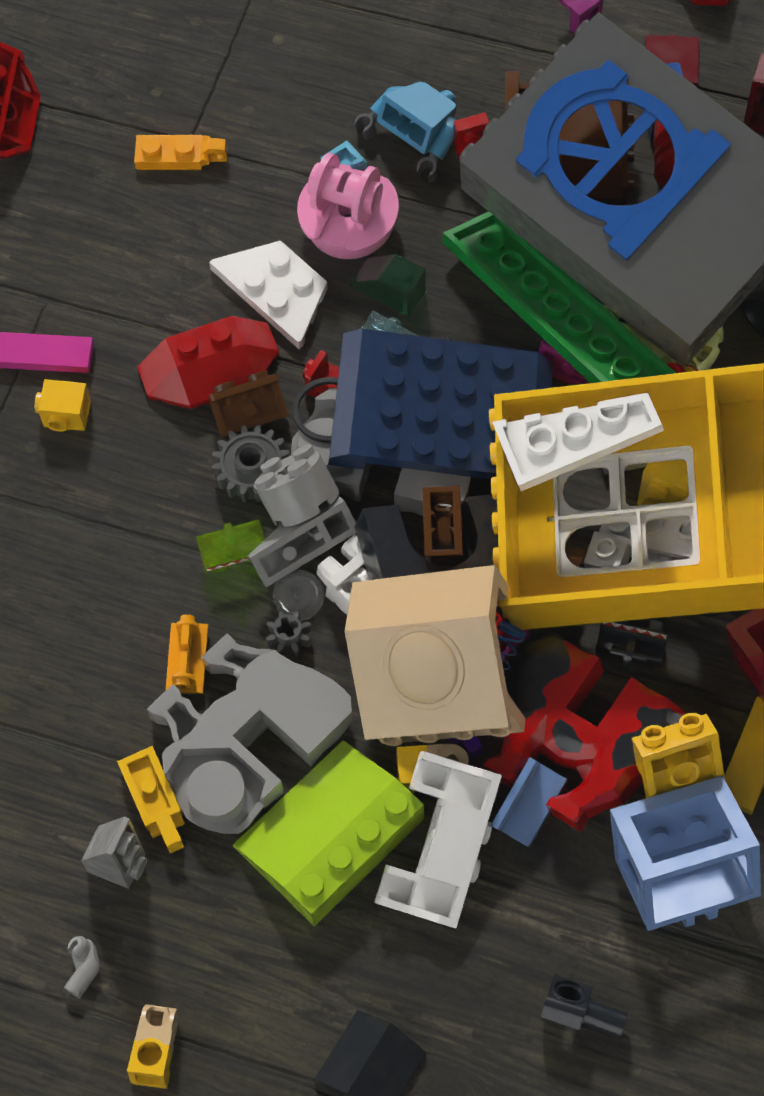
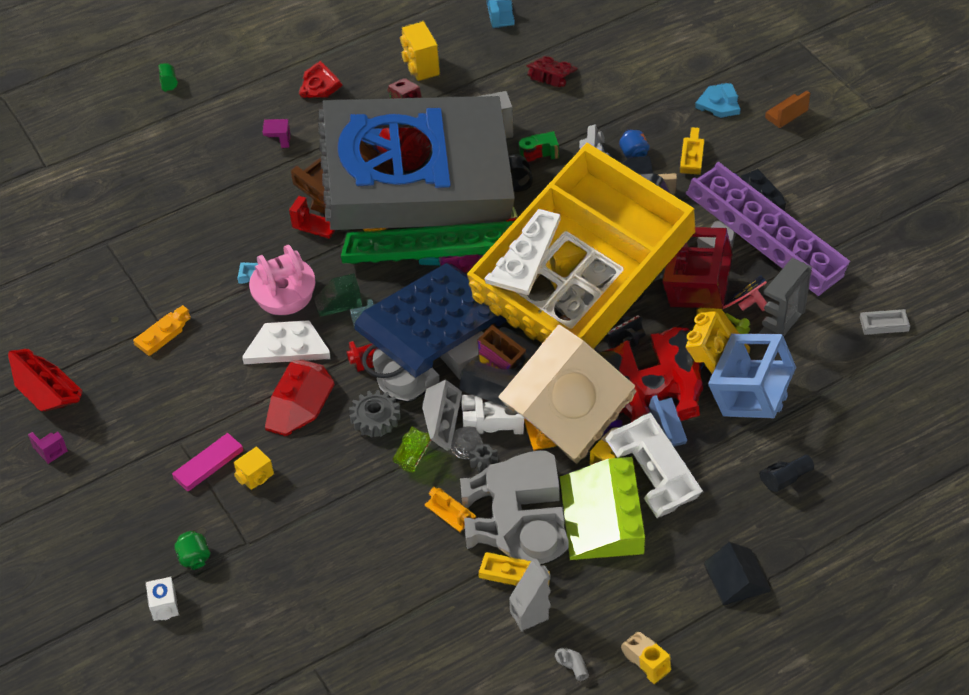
camera: 50 degrees left, 15 degrees down
reddish brown bracket [208,370,289,438] -> none
light grey brick [254,444,339,527] -> none
dark azure torso [355,81,457,183] -> none

